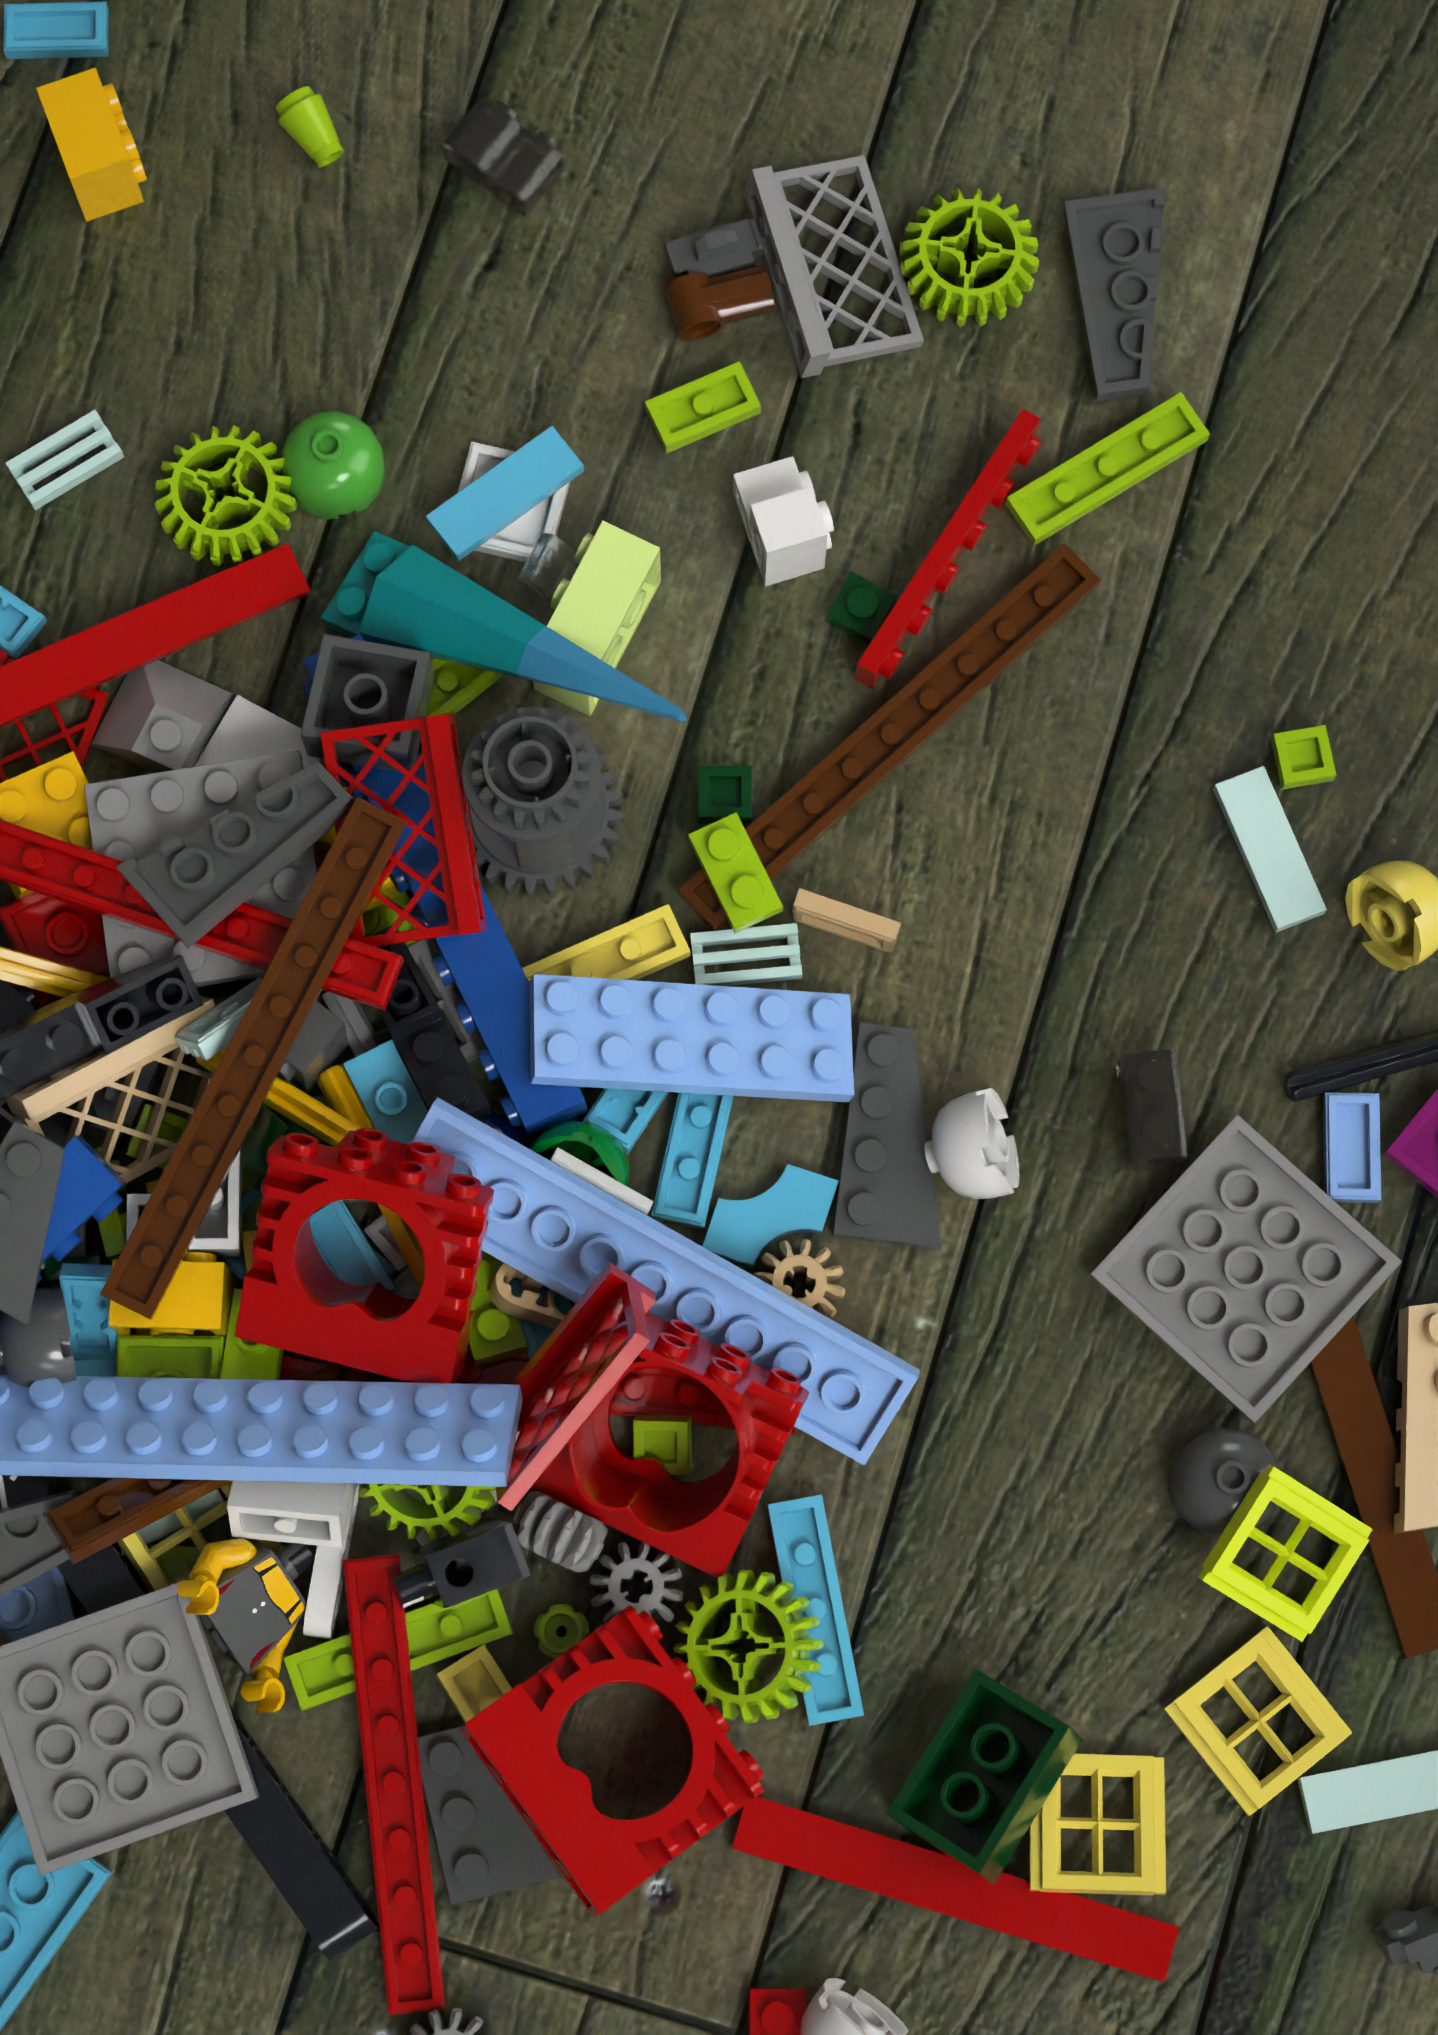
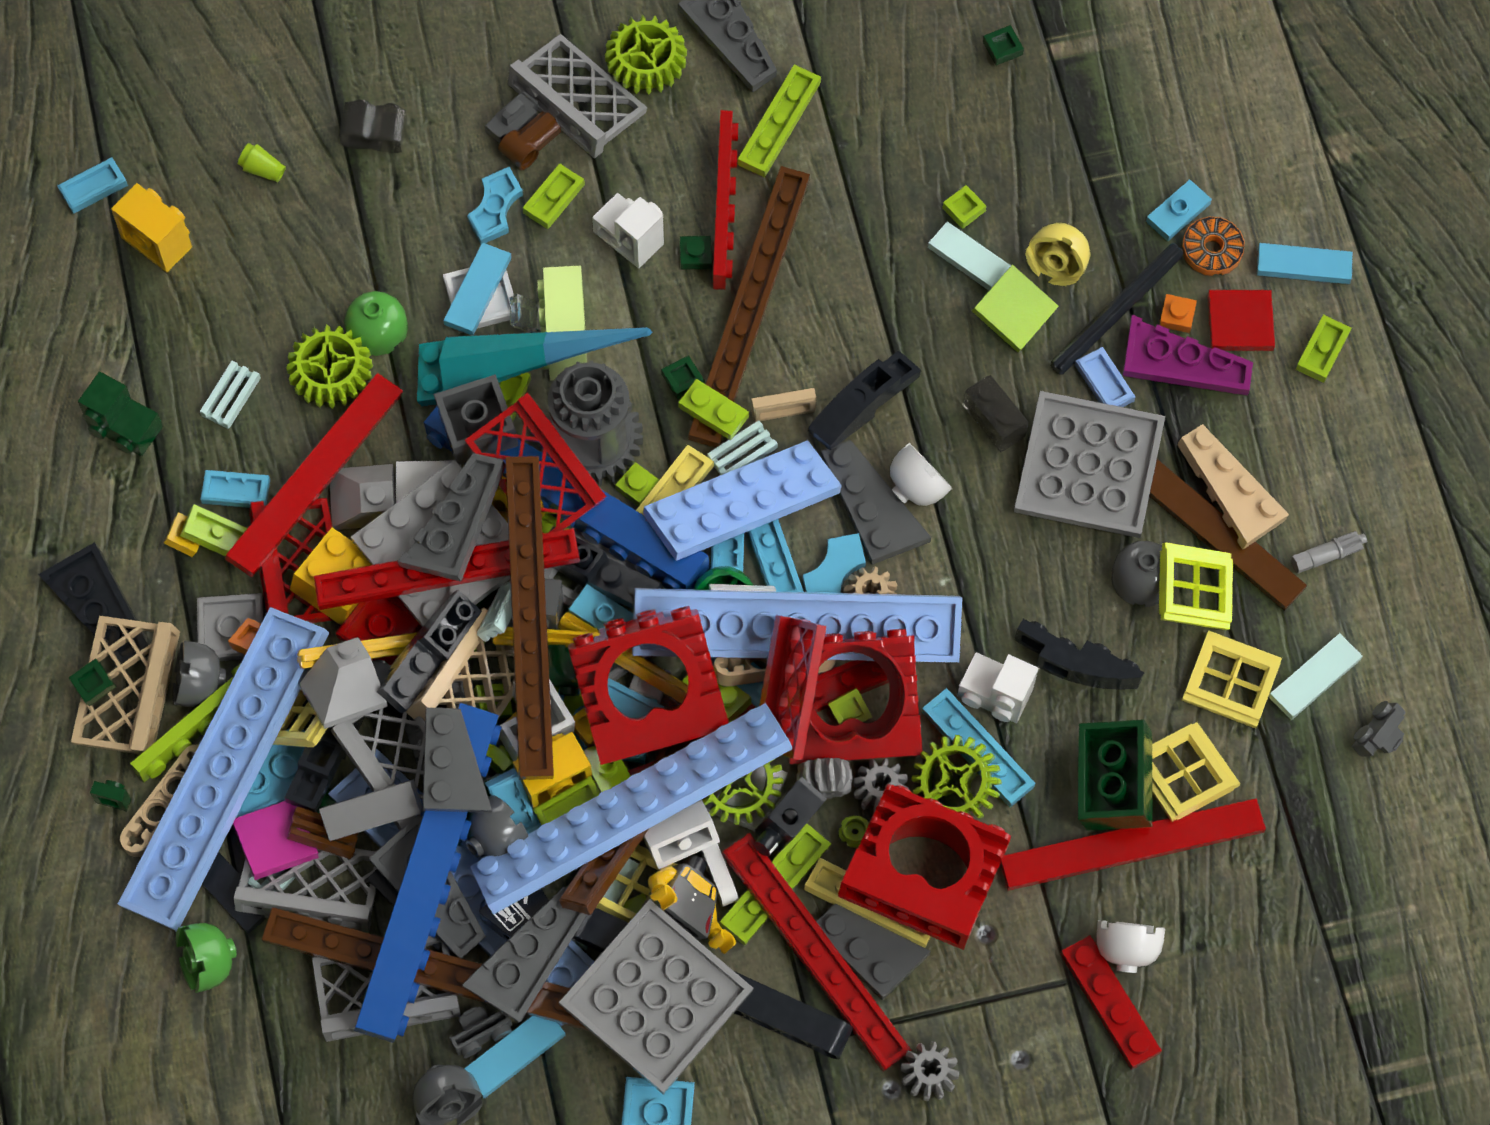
camera: 30 degrees left, 10 degrees down
none -> medium azure tile [467,167,523,244]
none -> lime plate [615,462,659,507]
none -> black slope [808,351,921,450]
none -> white brick [957,652,1039,723]
none -> lime tile [972,264,1059,352]
none -> black slope [1014,618,1144,690]

